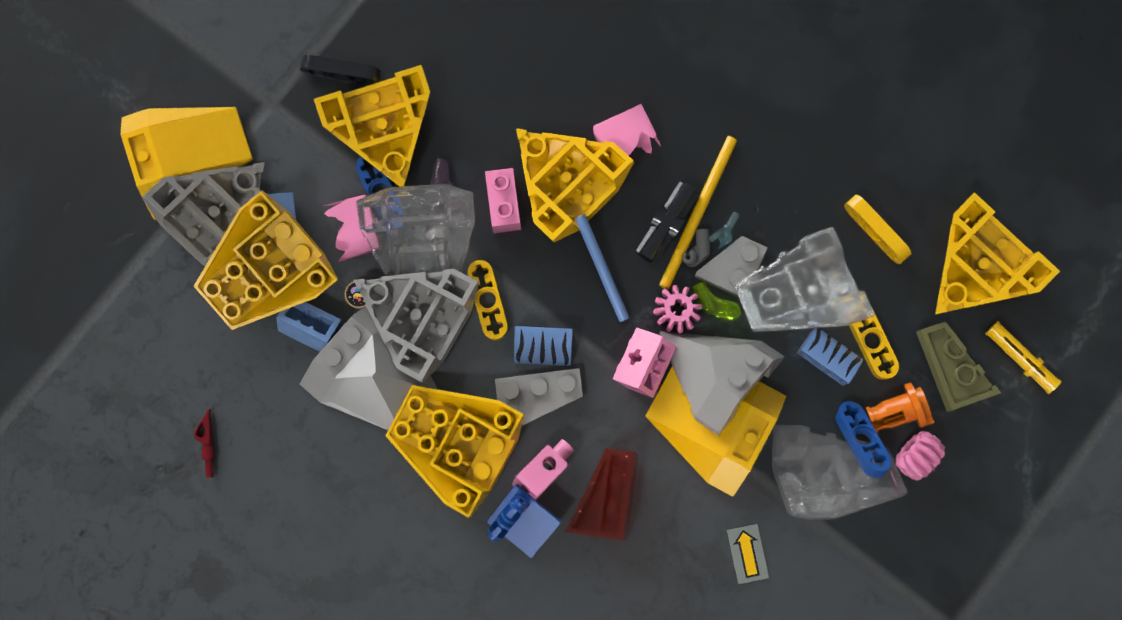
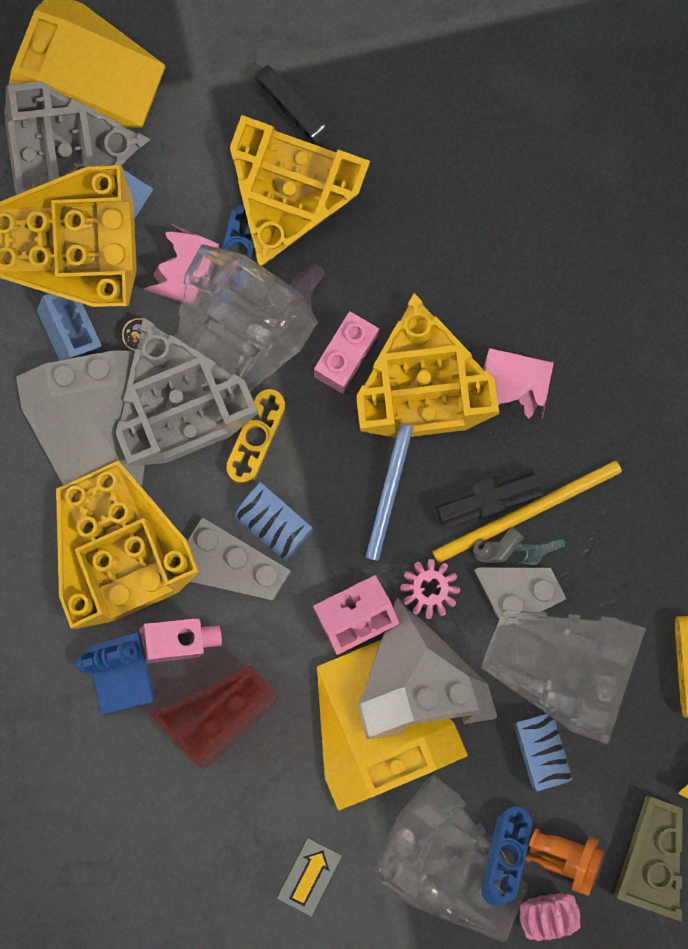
camera: 35 degrees right, 0 degrees up
clear neon green arm [692,281,741,321] -> none
yellow beam [846,302,899,380] -> none

